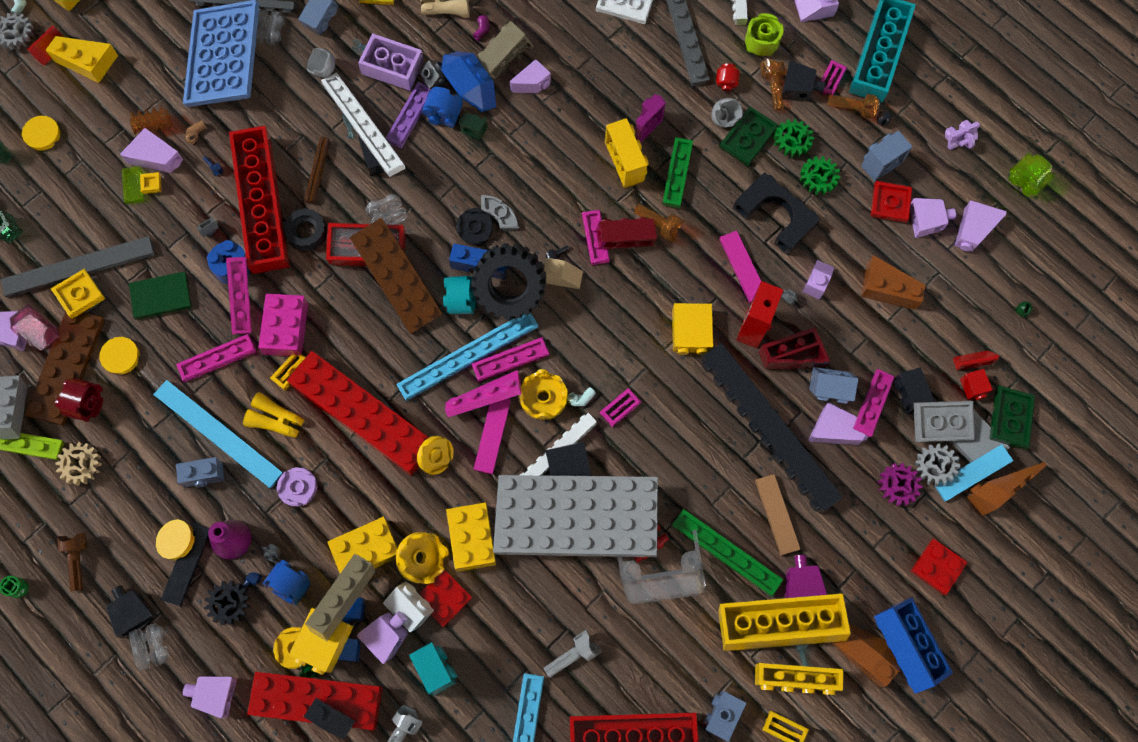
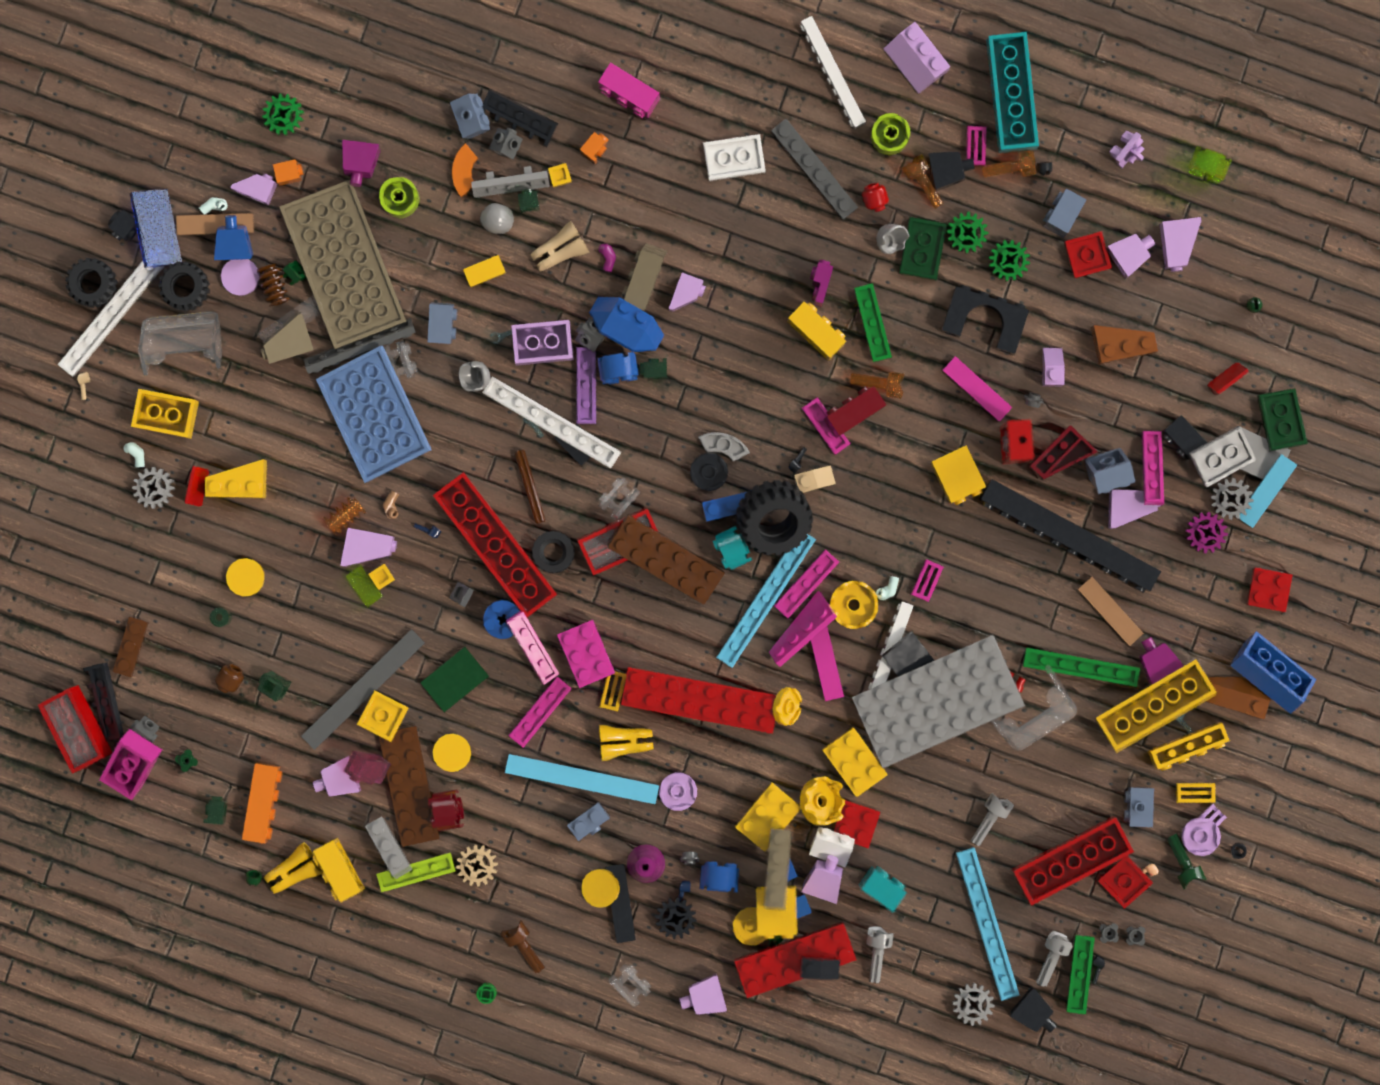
camera: 20 degrees left, 15 degrees up
black torso [106,585,158,638] -> none
red brick [960,369,992,401] -> none
dark orange wedge [967,462,1047,515] -> none

